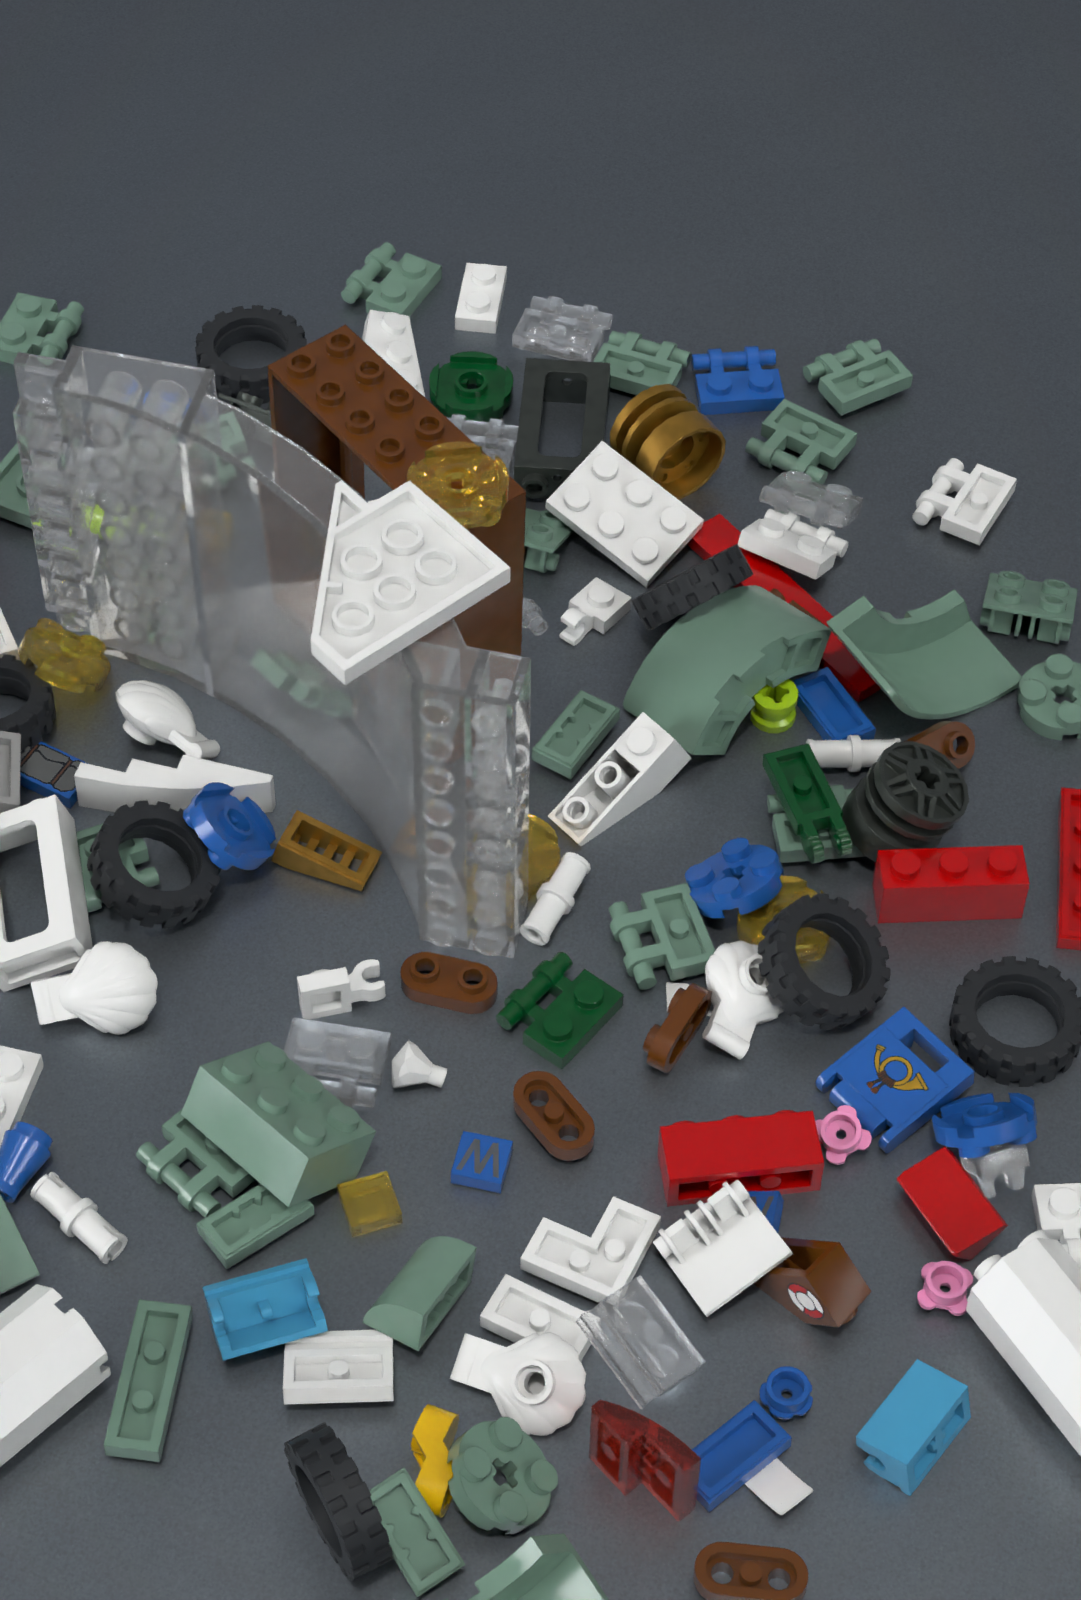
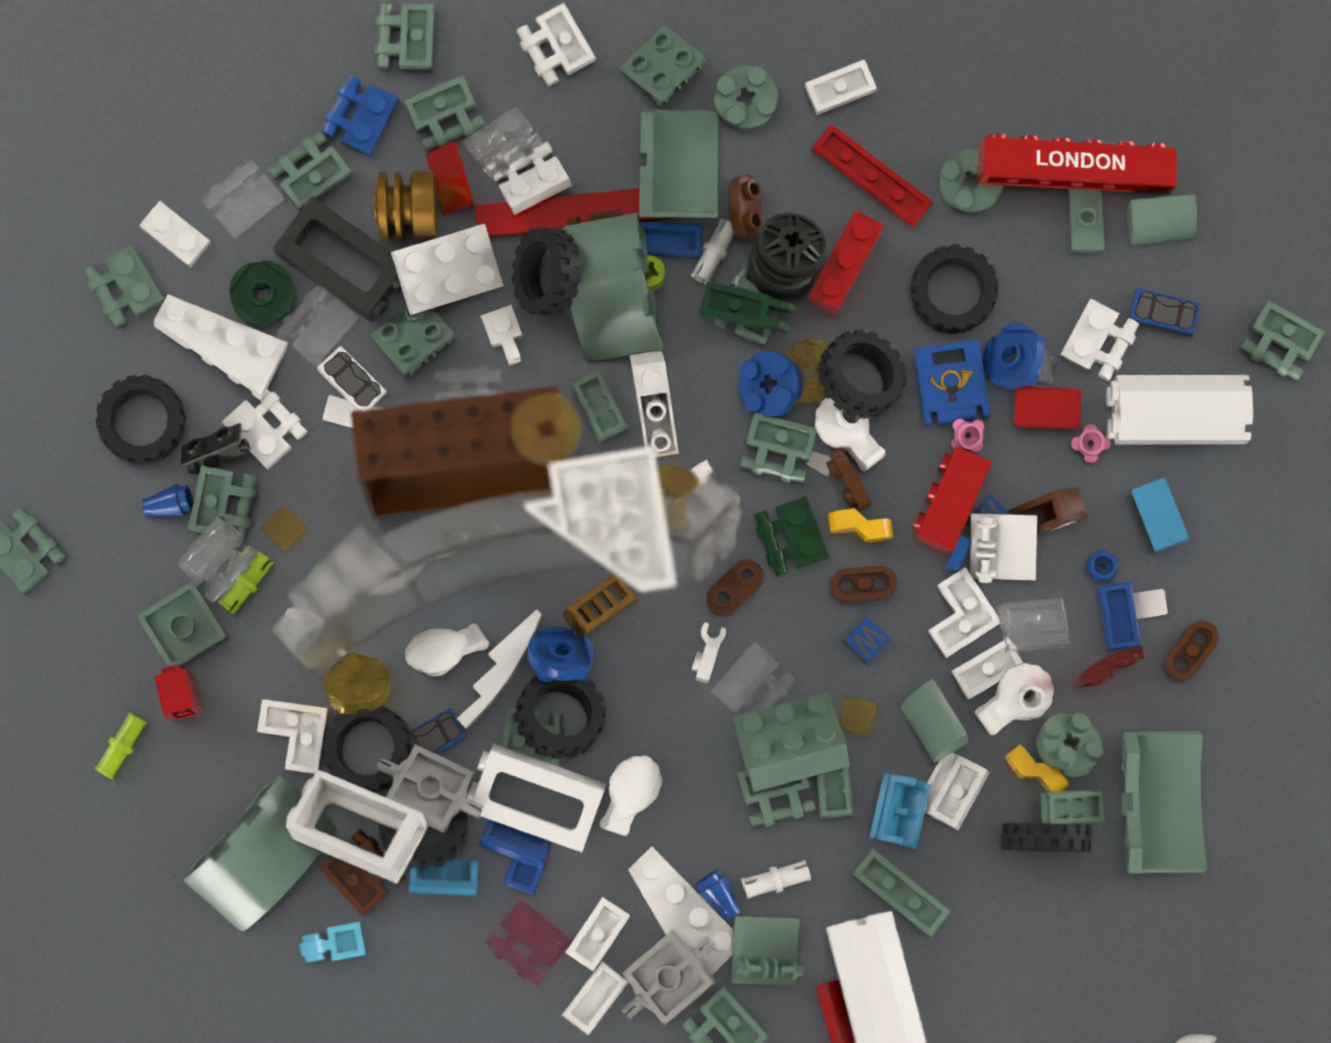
camera: 60 degrees left, 30 degrees up
white rock [391,1040,447,1088] -> none
none -> red slope [426,141,474,215]
none -> yellow piece [828,508,894,544]
none -> blue tile [945,535,972,574]

